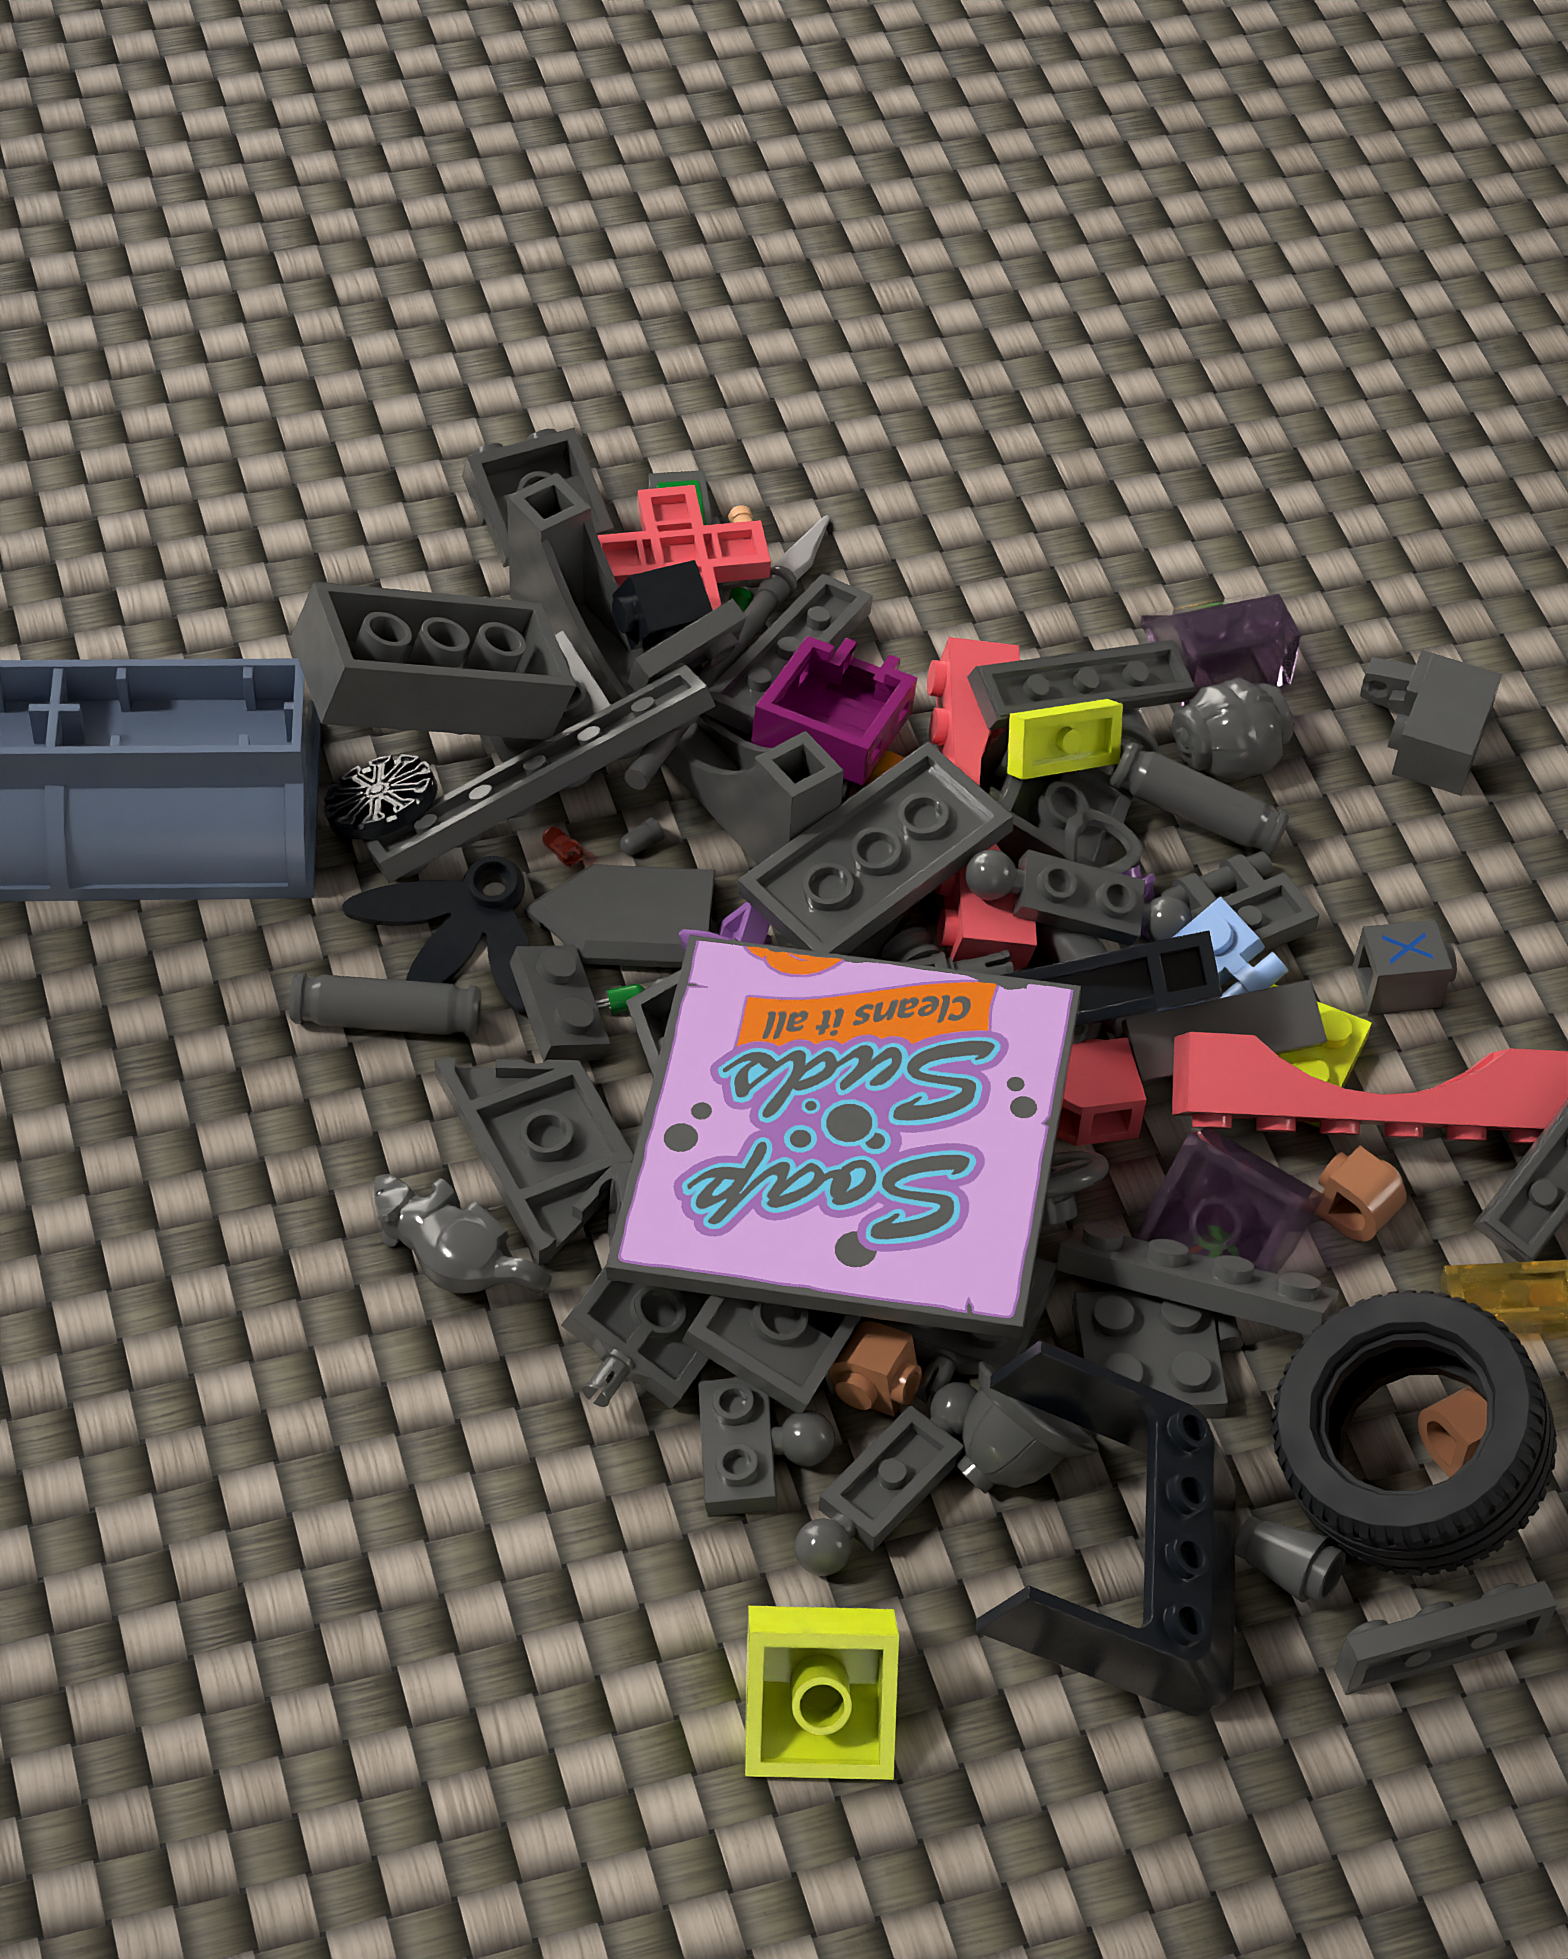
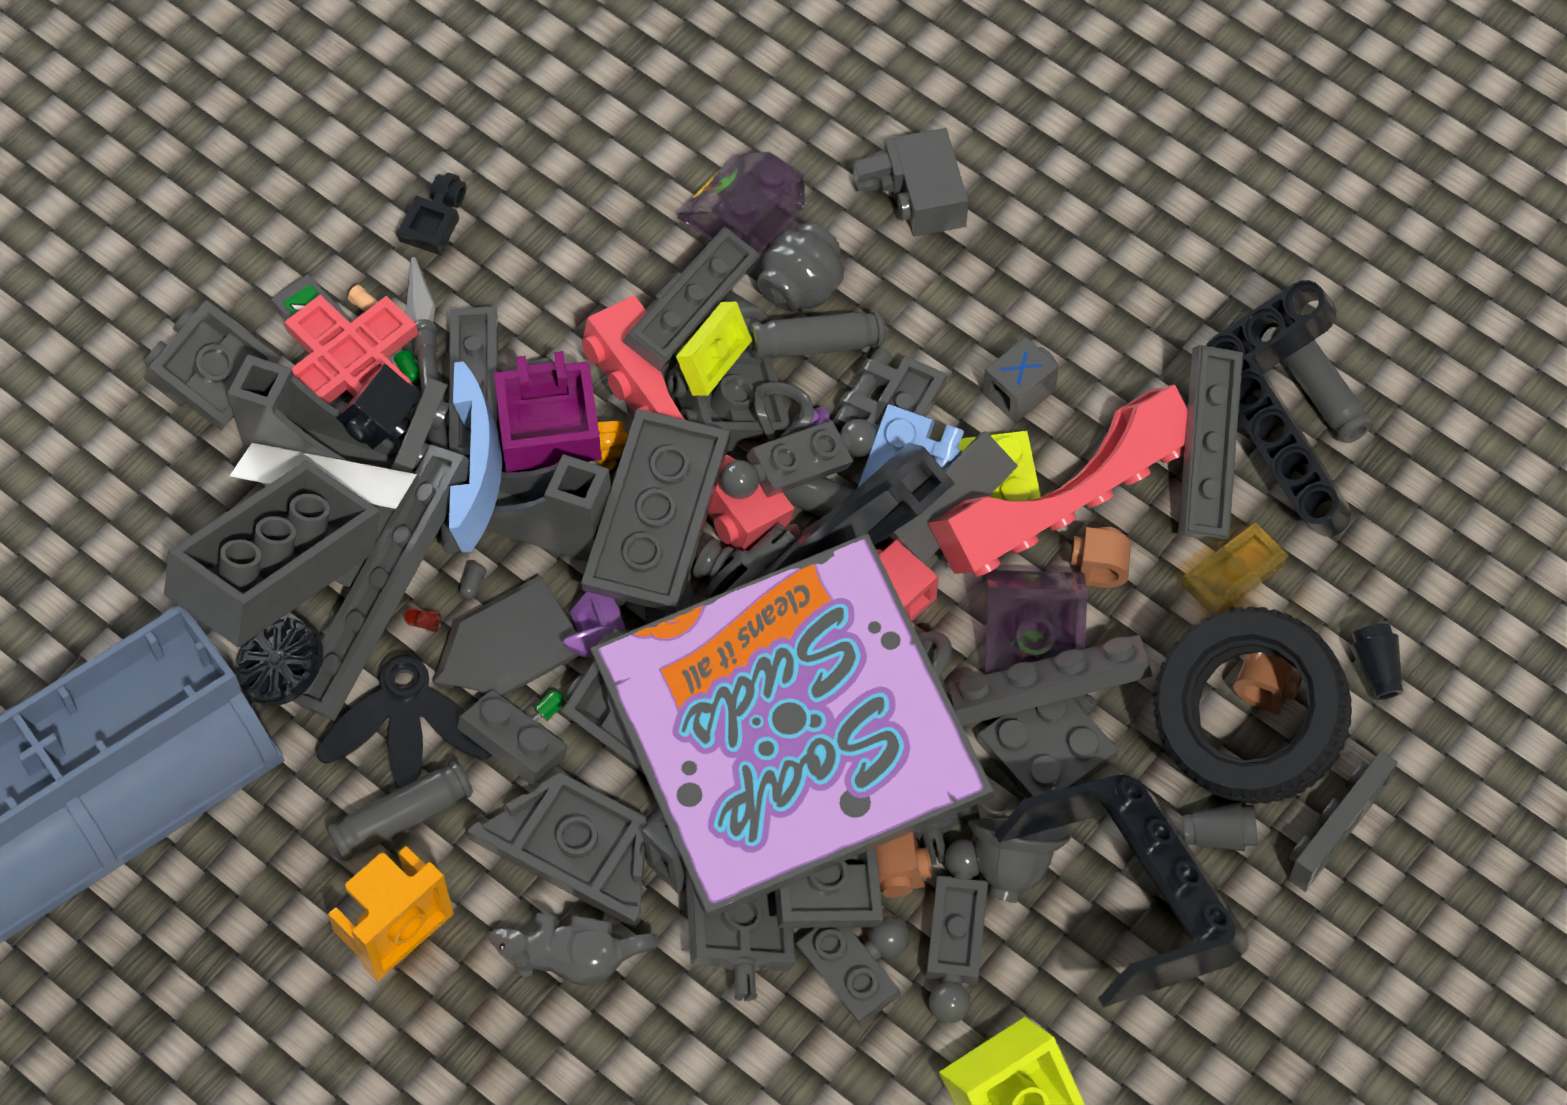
camera: 30 degrees left, 10 degrees up
none -> white sticker [230,443,417,509]
none -> light orange panel [328,846,454,982]
none -> black plate [396,172,467,256]
none -> light blue slope [449,361,502,553]

